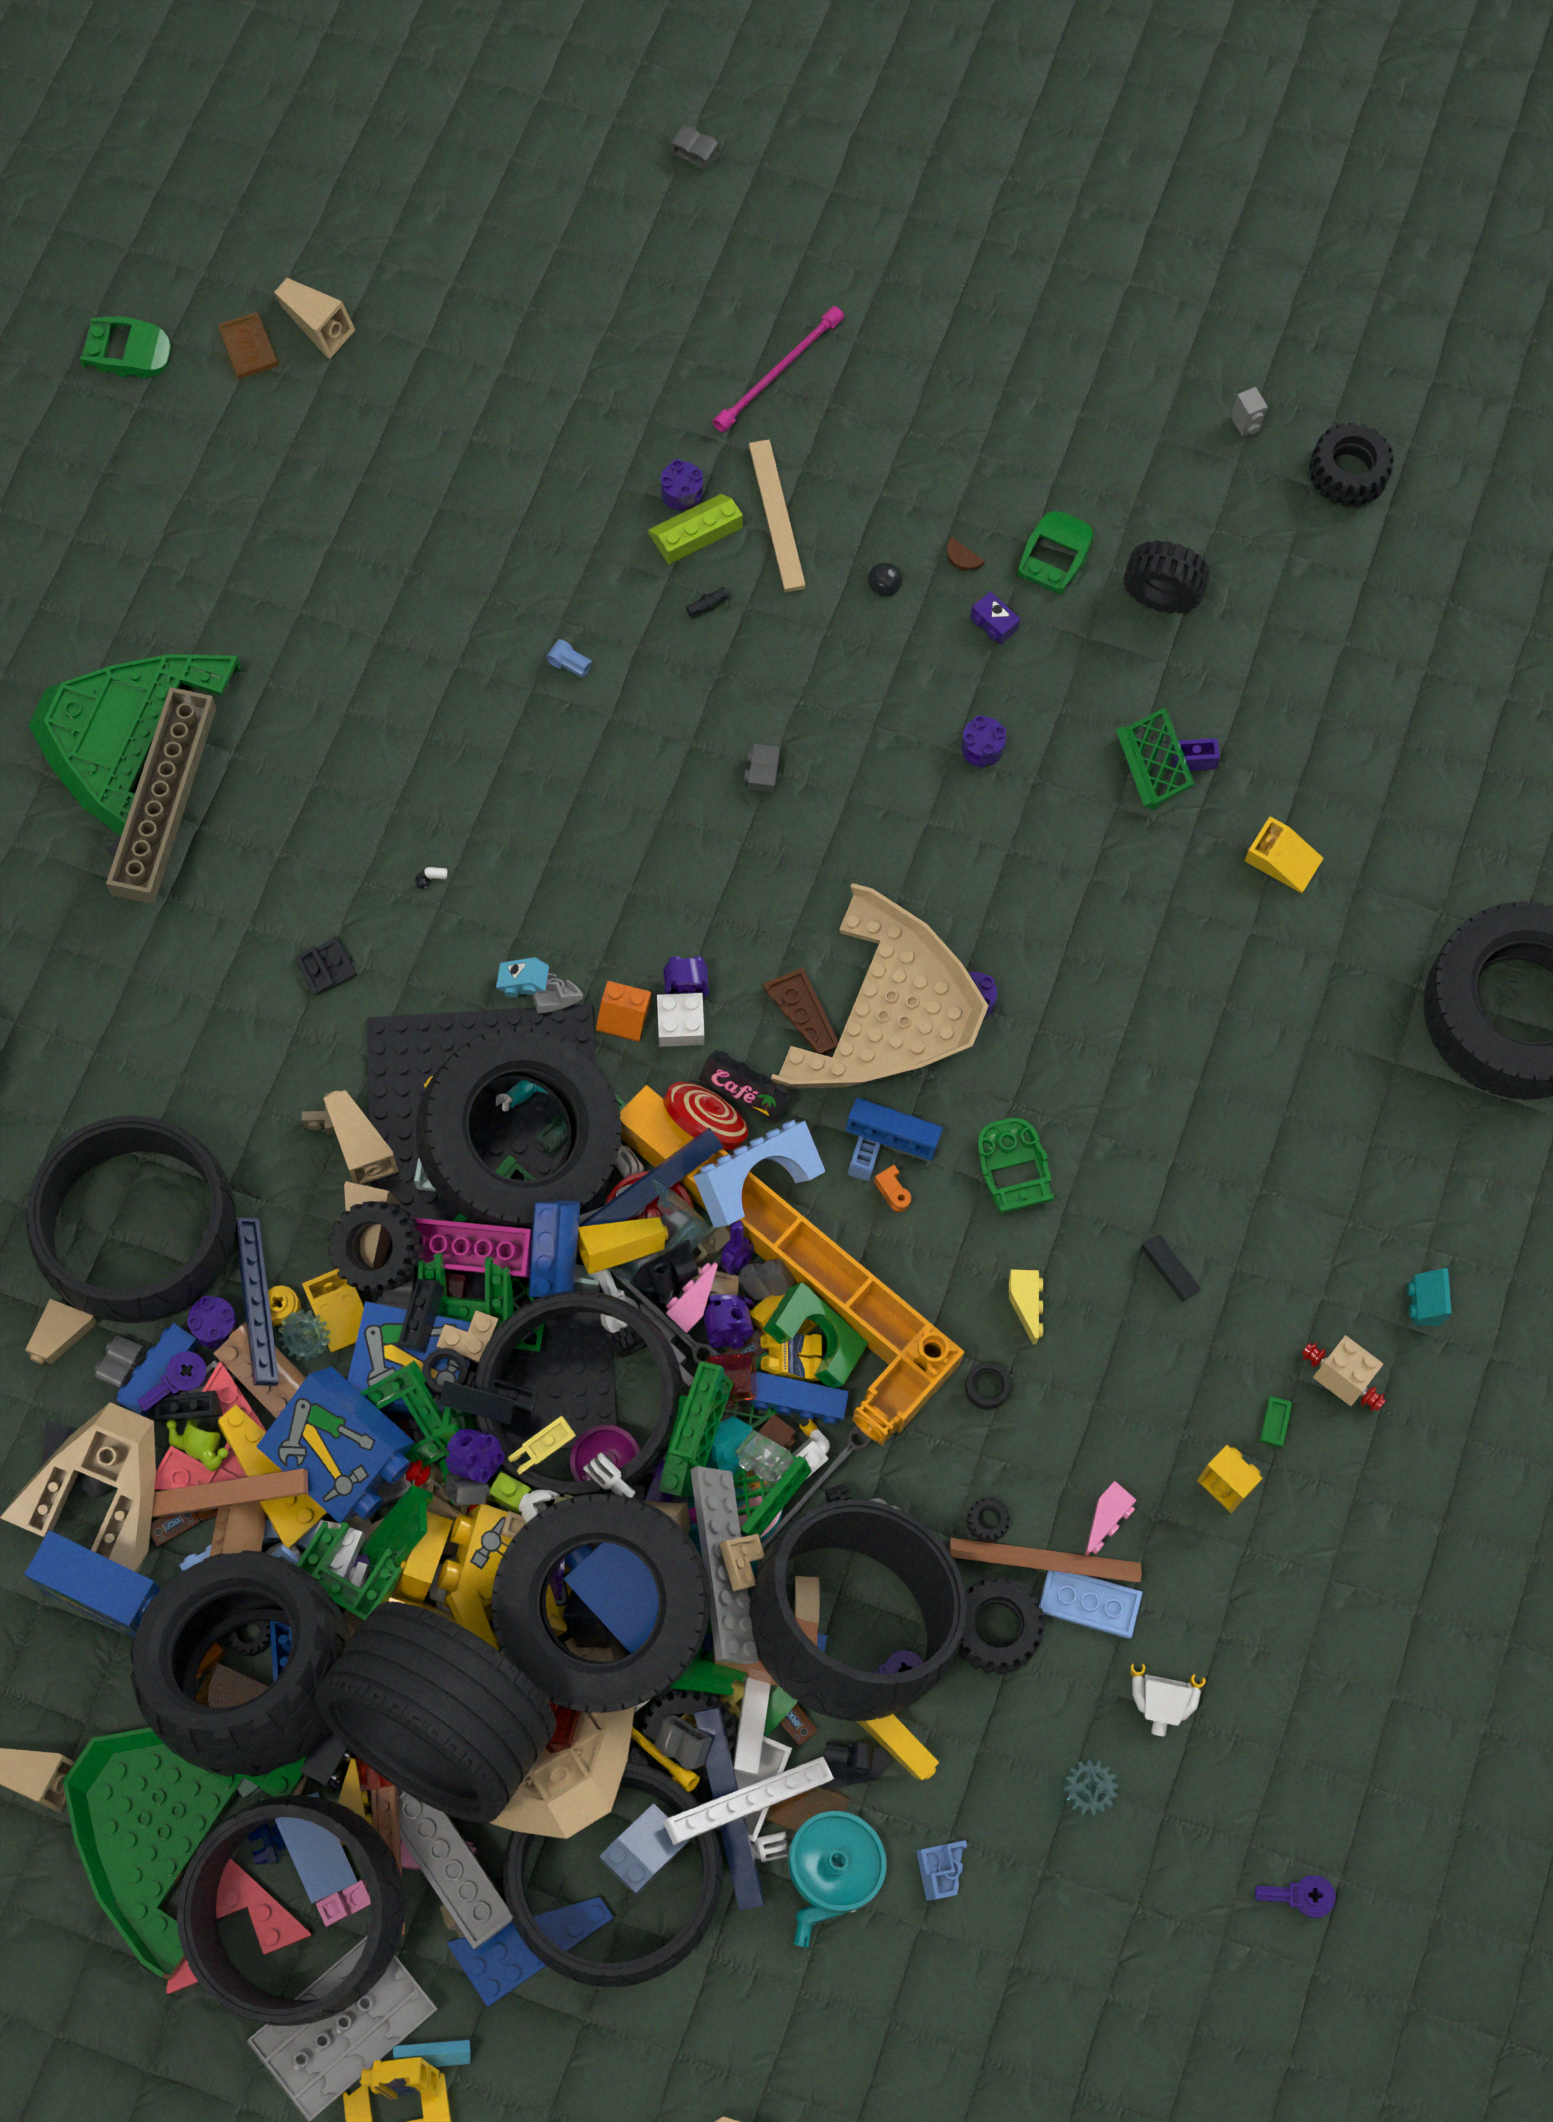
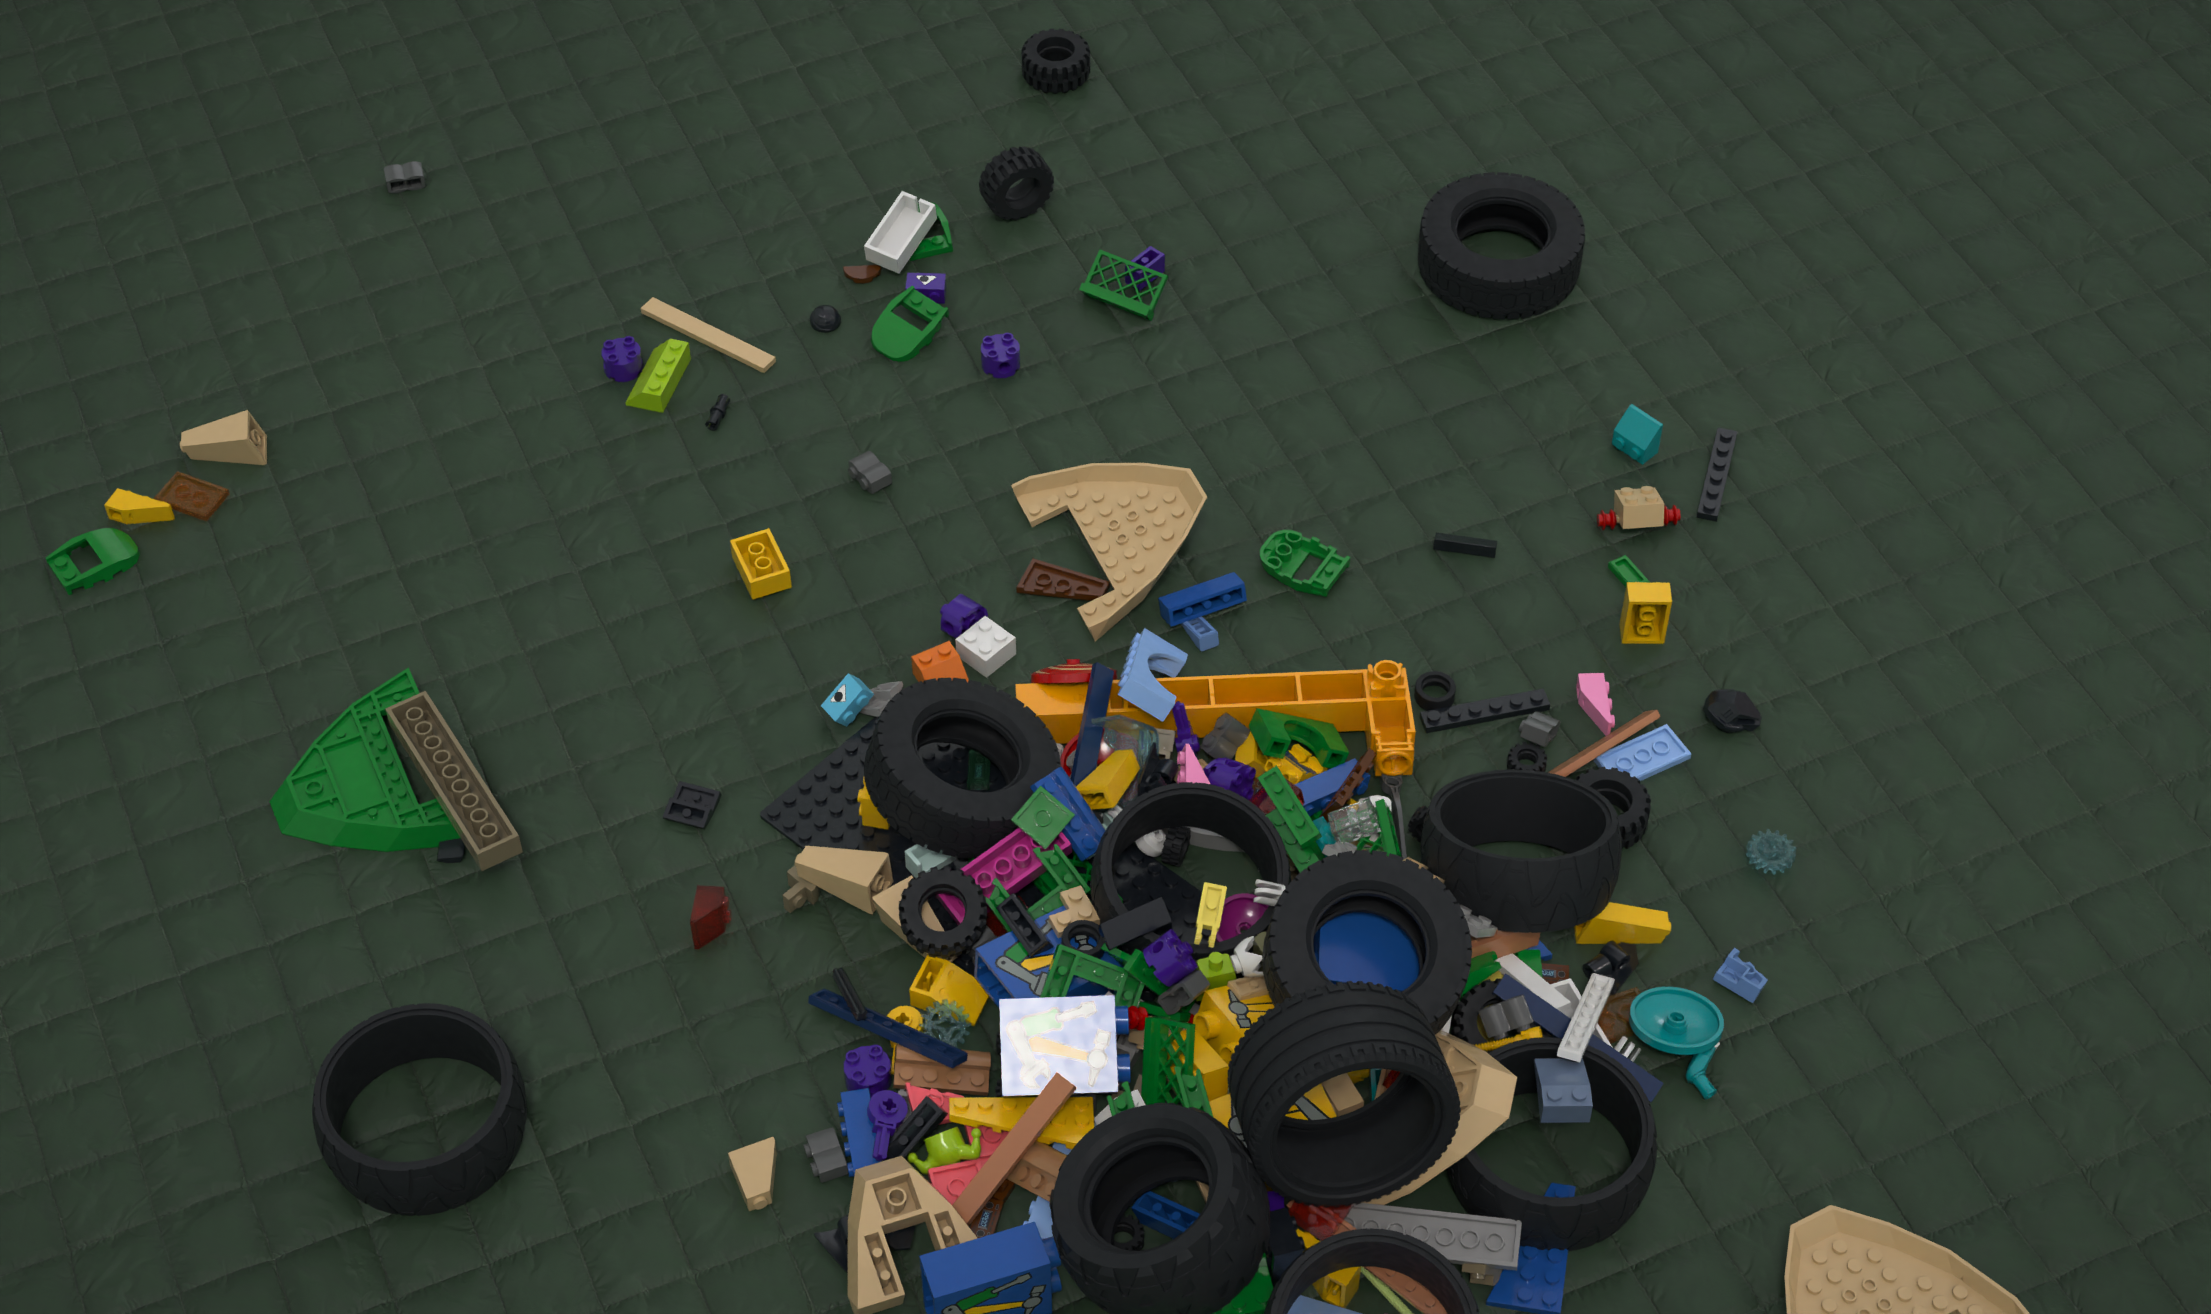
camera: 40 degrees left, 20 degrees down
black tyre [26,1115,236,1323] -> none
arm [415,867,447,889] -> none
teal arm [496,1080,549,1111] -> none
medium blue piece [546,639,592,678] -> none
black brick [698,1050,794,1124] -> none
dark pink hose [712,306,844,432] -> none
orange leg [874,1165,911,1212] -> none
light yellow slope [1009,1270,1043,1344] -> none
white torso [1130,1663,1206,1736] -> none
light grey brick [1231,387,1267,437] -> none
yellow slope [1244,817,1324,893] -> none
dark purple piece [1255,1875,1336,1919] -> none
none -> yellow slope [104,488,175,524]
none -> clear red slope [690,885,731,949]
none -> yellow brick [730,528,792,600]
none -> black axle [832,967,867,1021]
none -> white piece [864,191,937,274]
none -> green slope [871,286,949,362]
none -> green tile [1011,785,1075,850]
none -> reddish brown wing [1319,748,1376,822]
none -> black plate [1420,688,1550,733]
none -> dark grey brick [1519,711,1561,747]
none -> black plate [1696,427,1738,522]
none -> black helmet [1703,689,1762,733]

